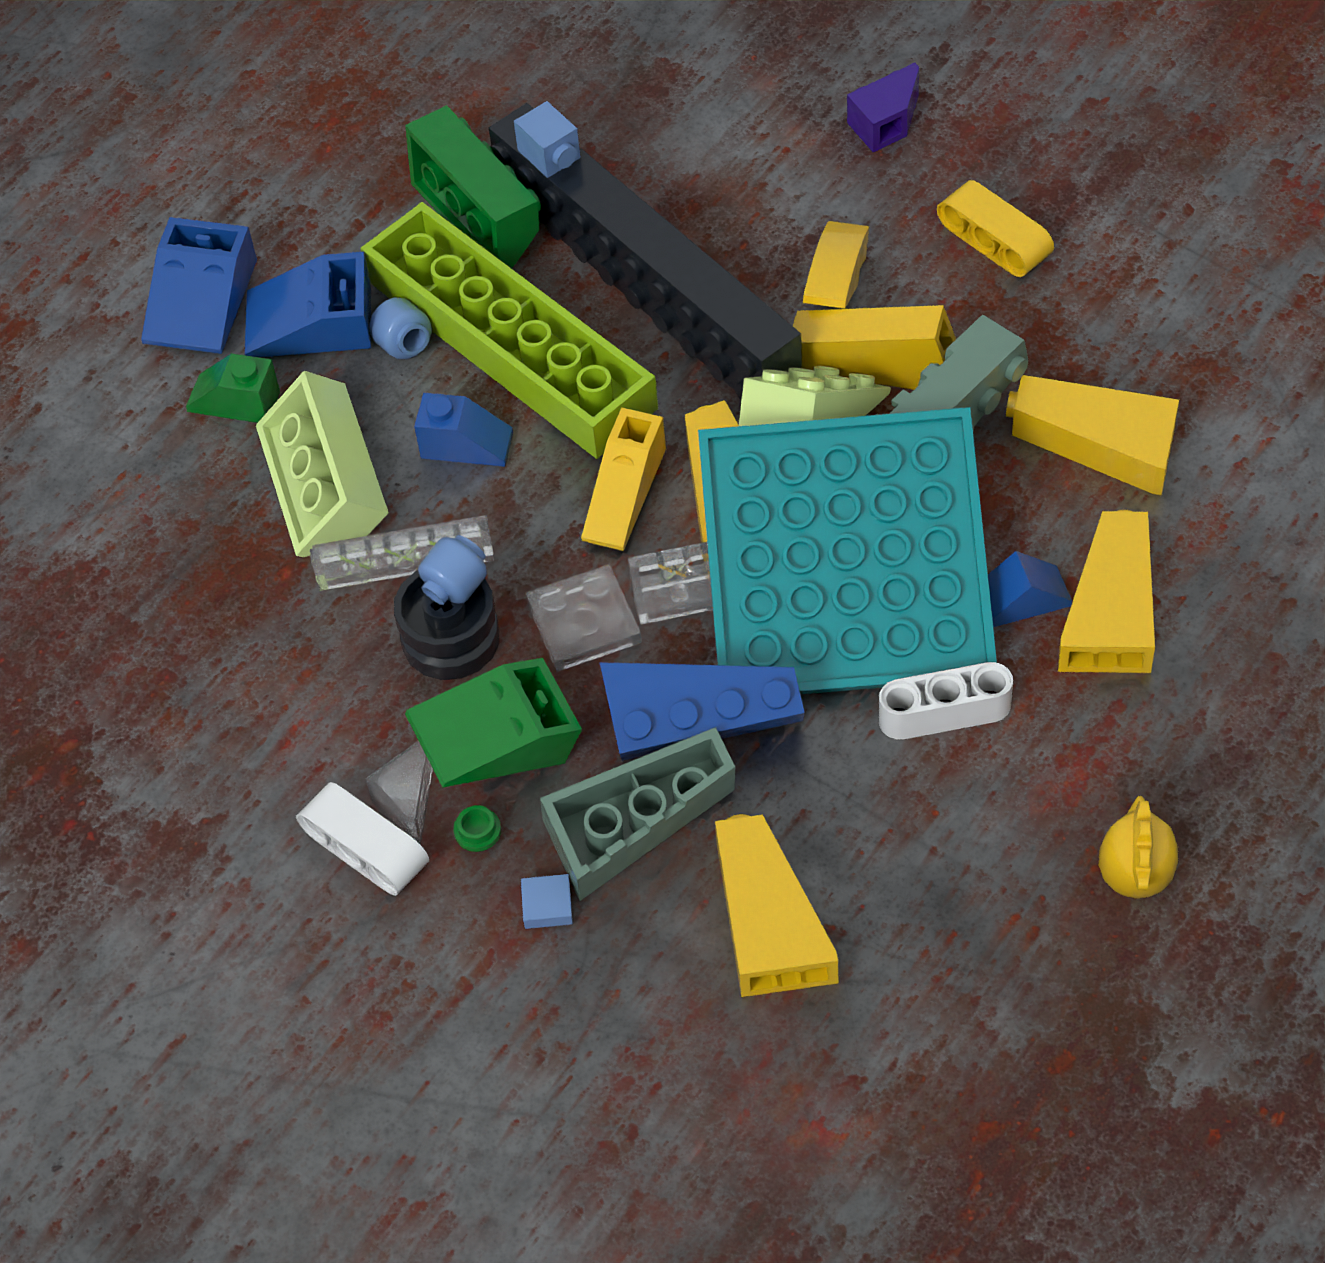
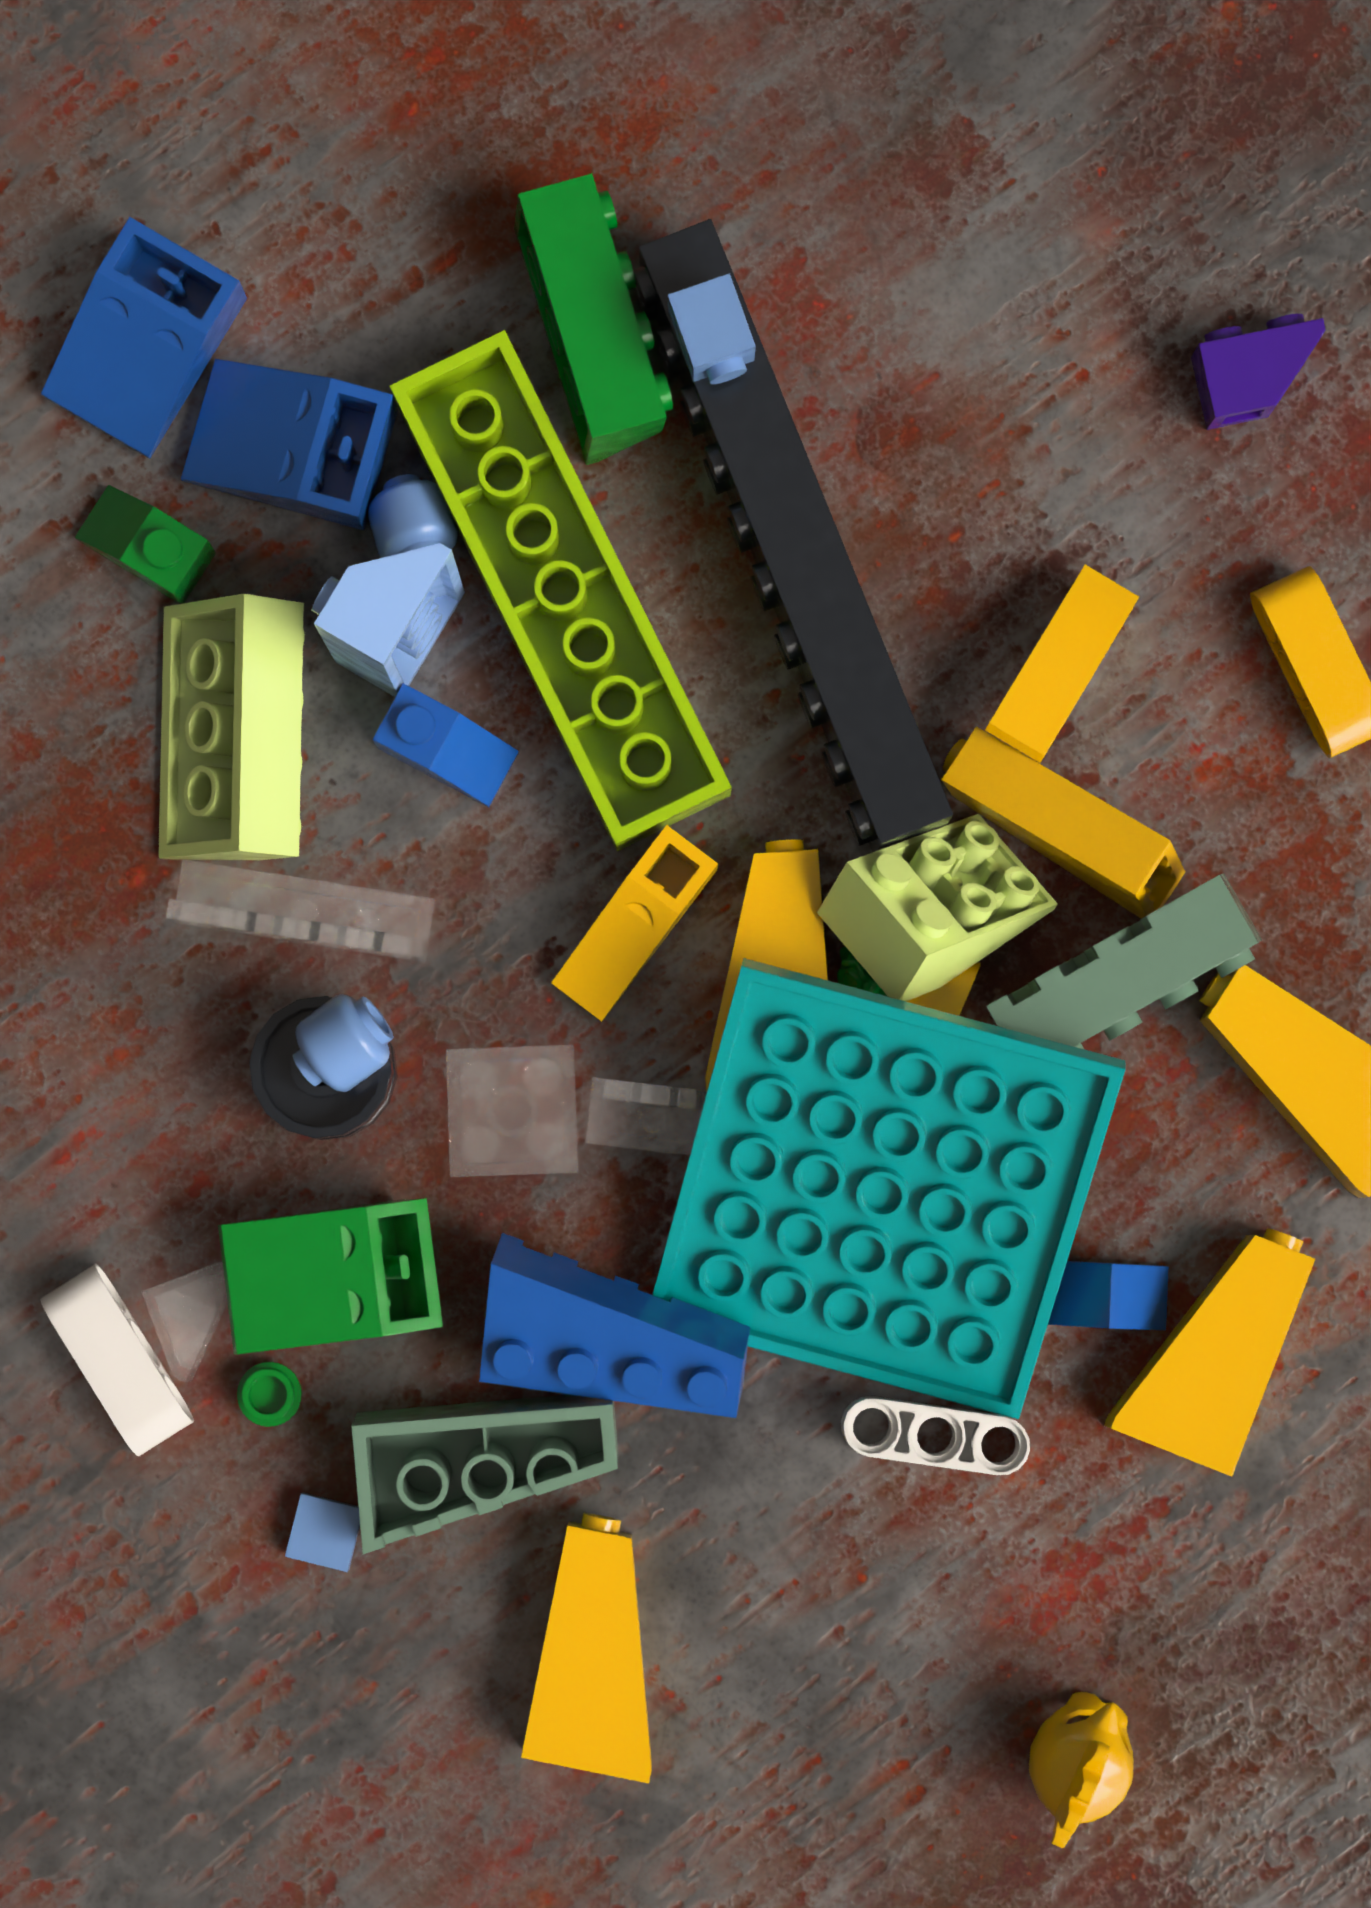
camera: 10 degrees right, 30 degrees up
none -> light blue slope [312,543,465,697]

